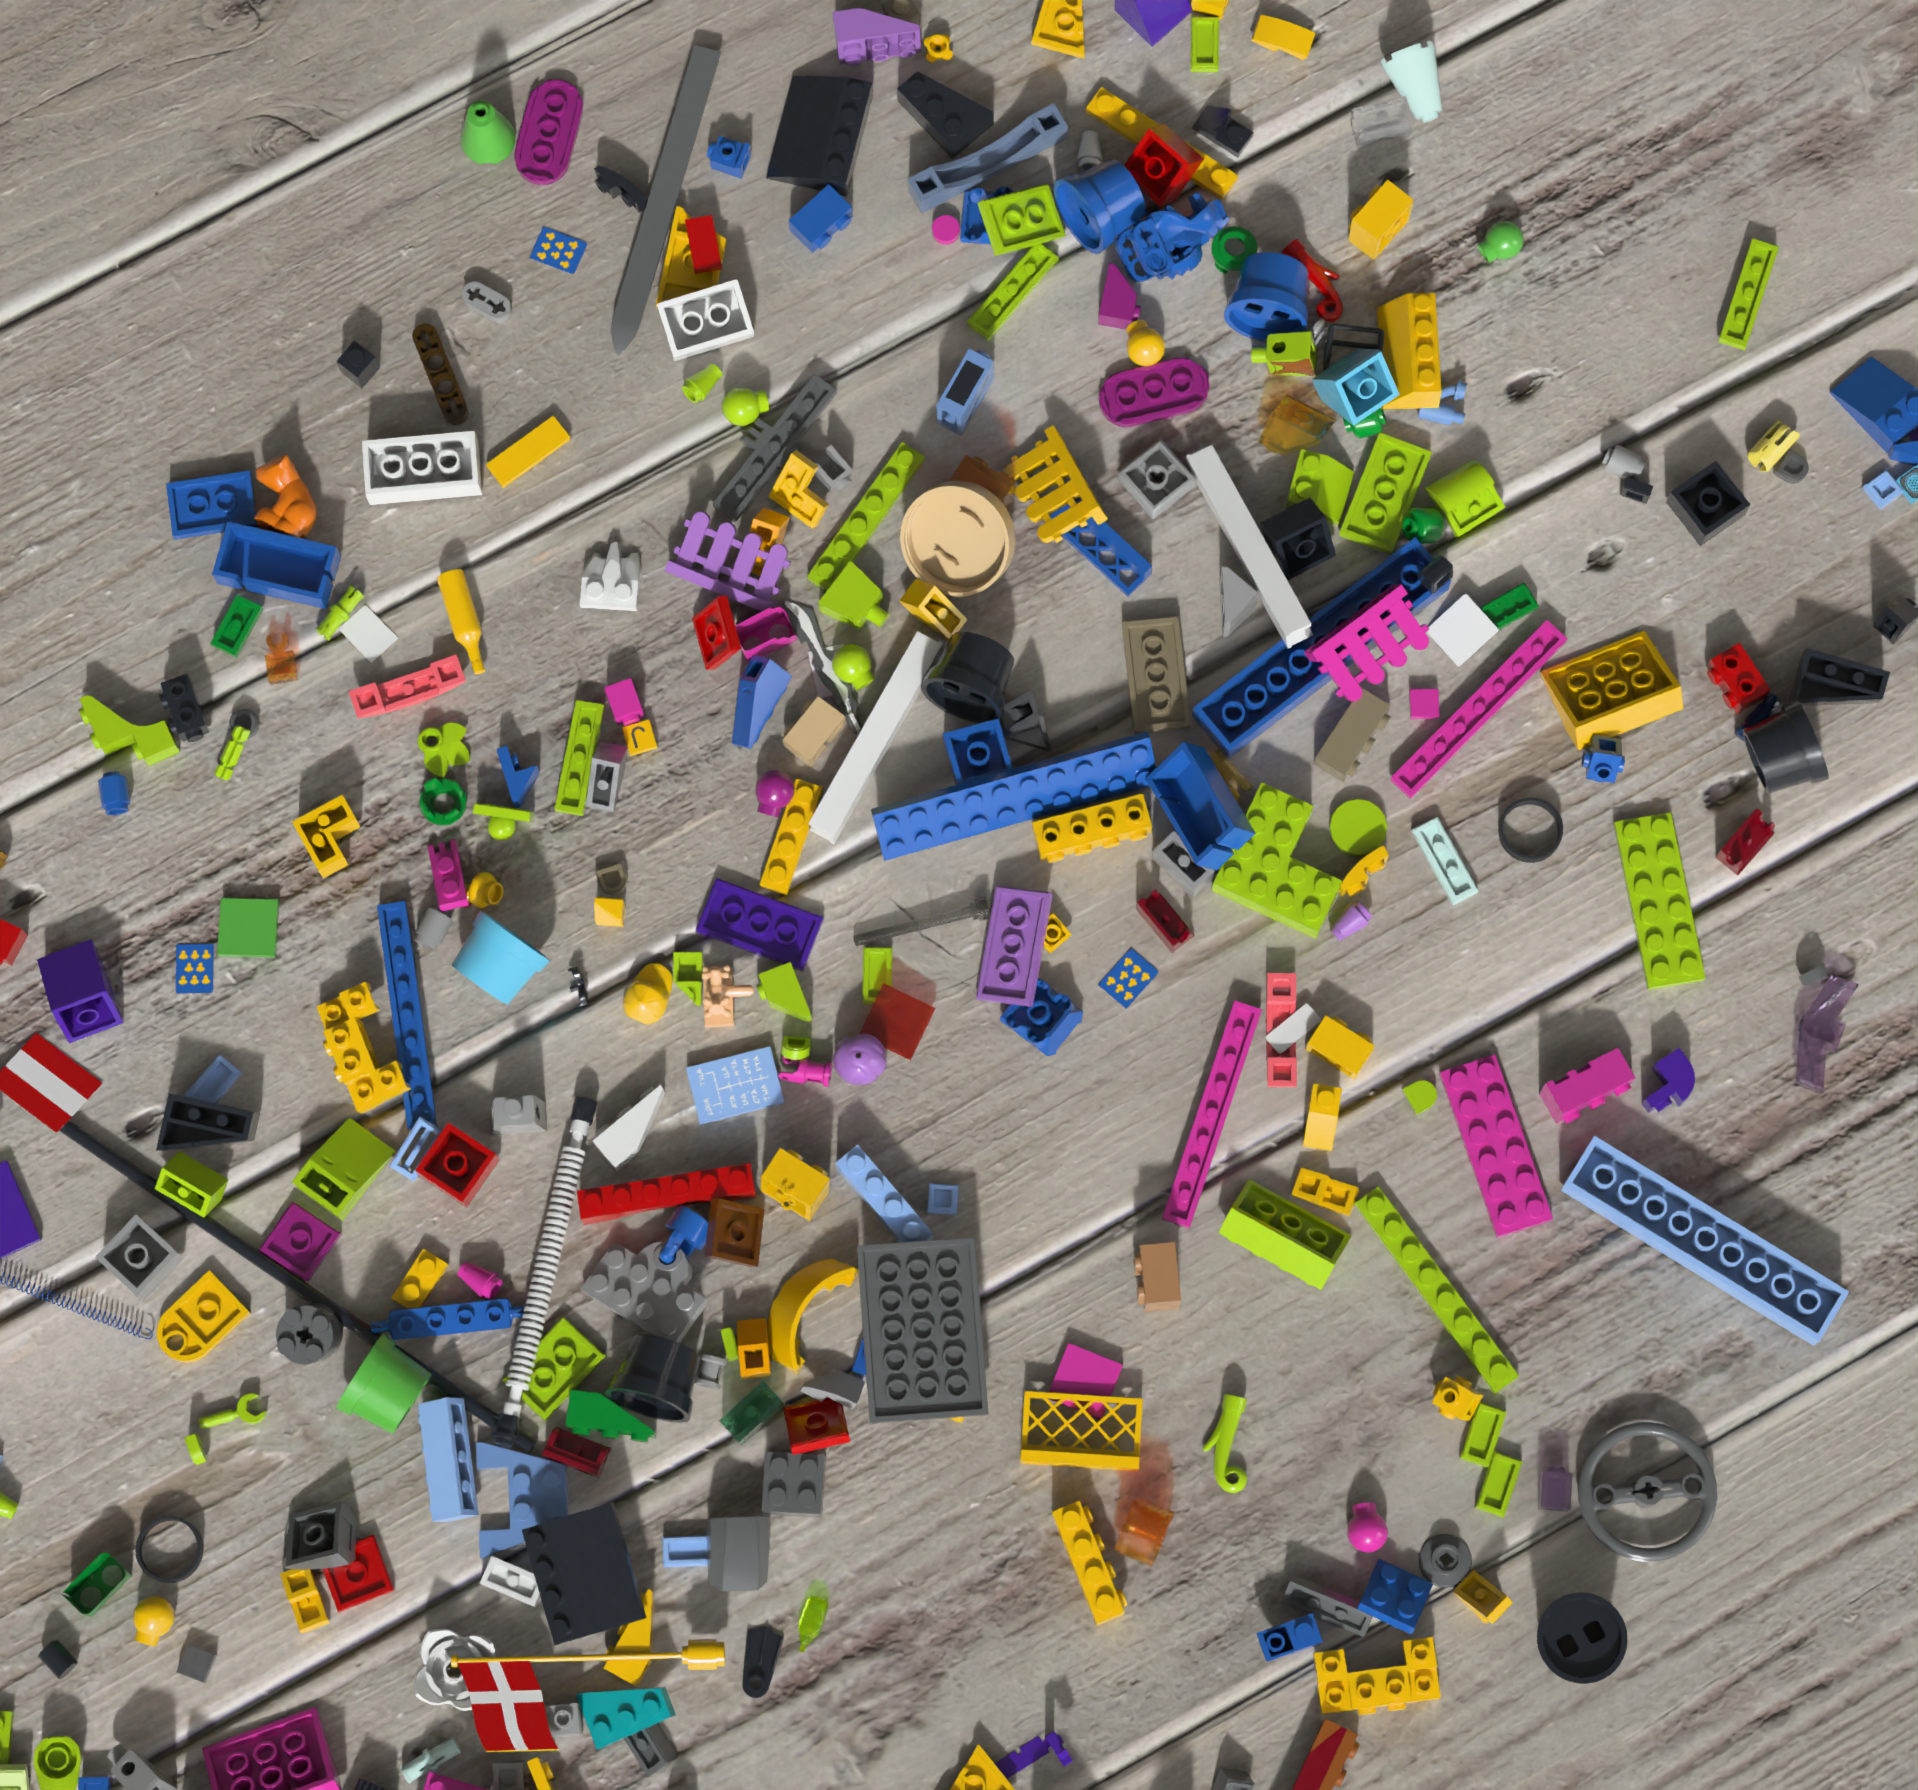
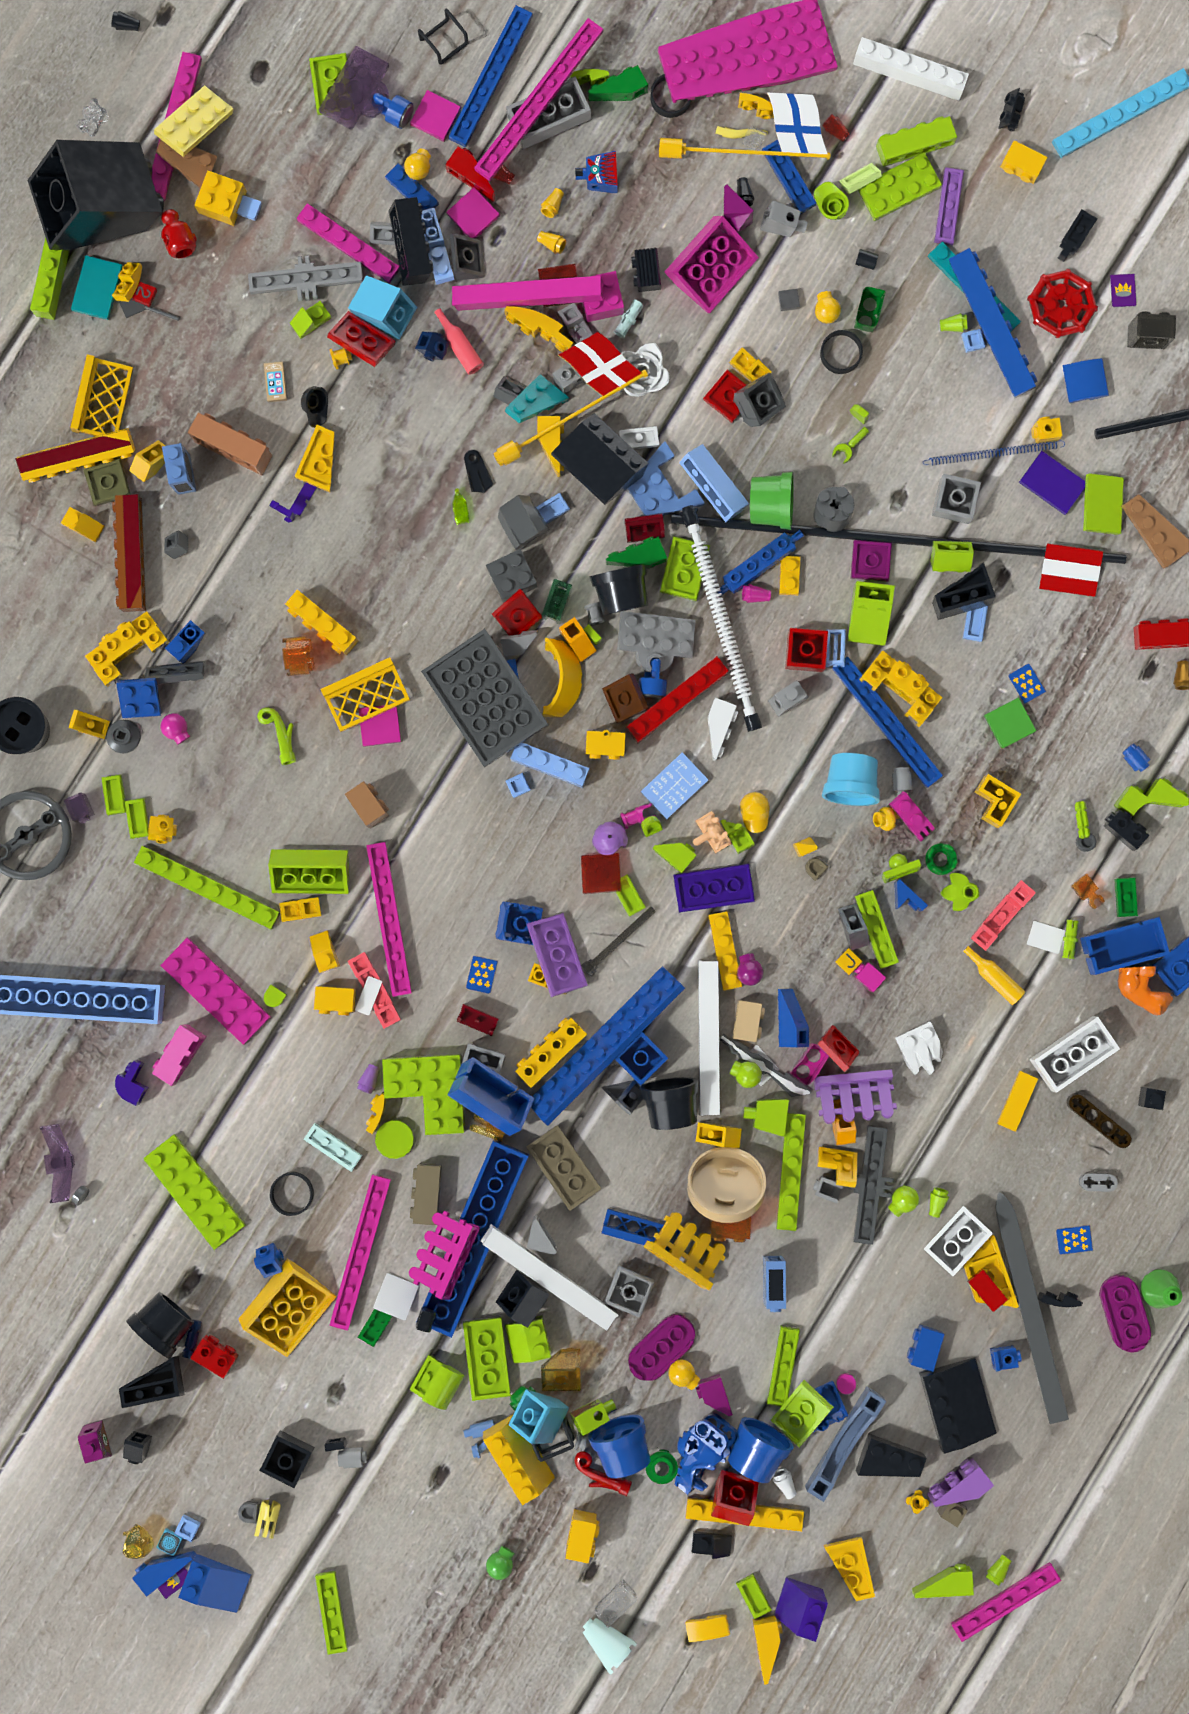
camera: 150 degrees right, 10 degrees up
dark purple slope [37,939,124,1043] -> none
yellow tile [157,1270,250,1362] -> none
black piece [568,967,588,1007] -> none
green head [1402,507,1445,544] -> none
dark pink tile [1409,689,1440,719] -> none
dark red hinge [1716,808,1775,876] -> none

